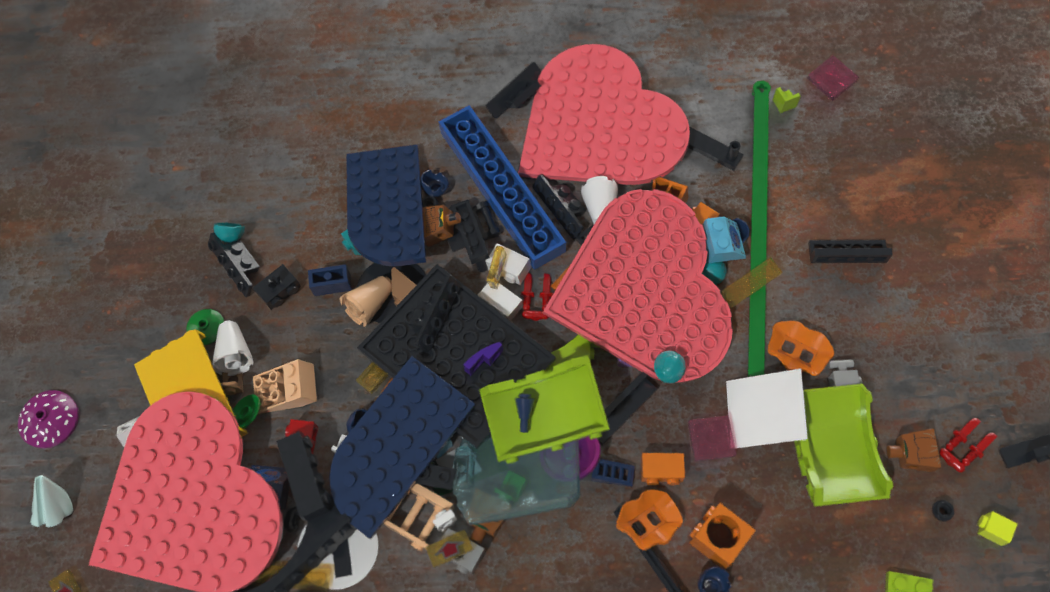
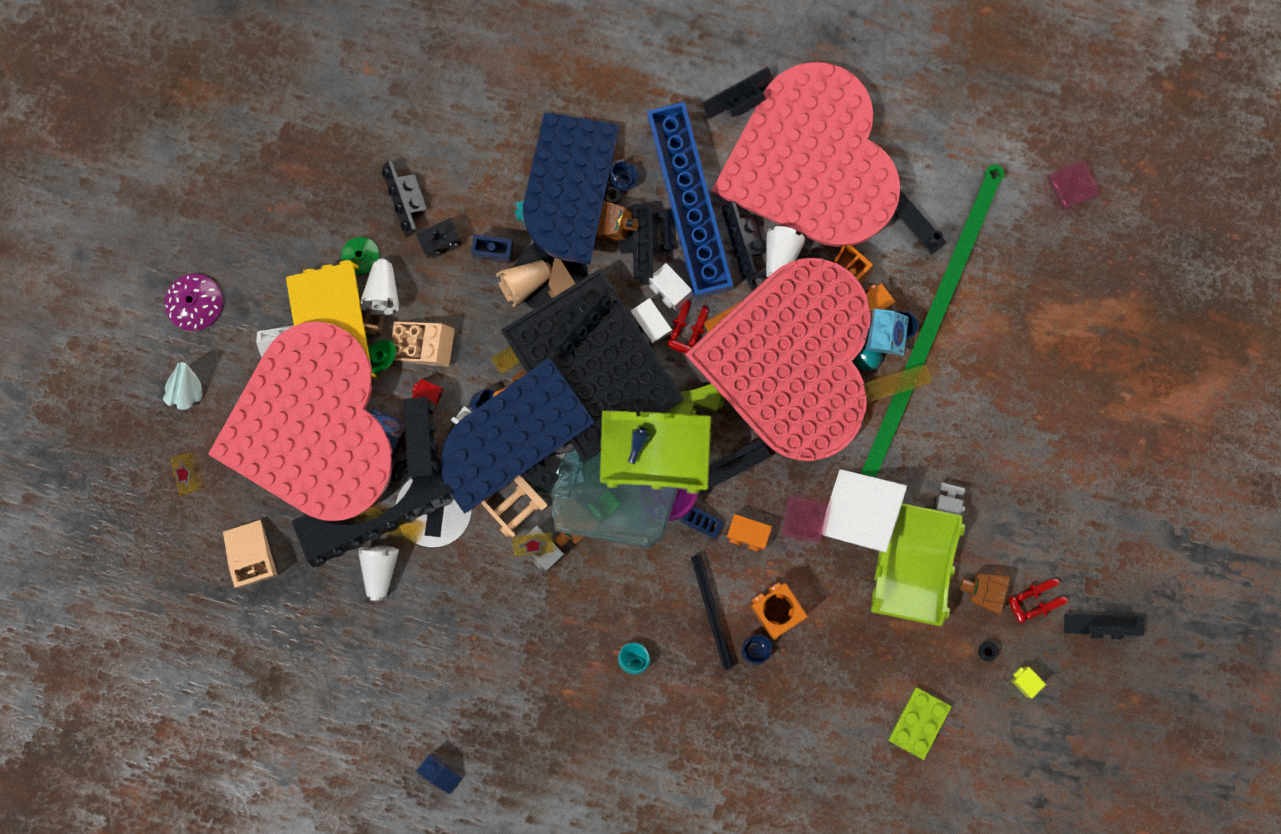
camera: 15 degrees right, 15 degrees up
teal piece [213,222,245,243] -> none
white plate [433,509,457,532] -> none
dark purple slope [463,342,503,376] -> none
clear yellow tile [486,246,507,289] -> none
orange piece [616,489,683,550] -> none
teal piece [654,350,686,384] -> none
orange piece [768,320,834,376] -> none
lime panel [772,87,801,113] -> none
black fence [808,240,893,263] -> none

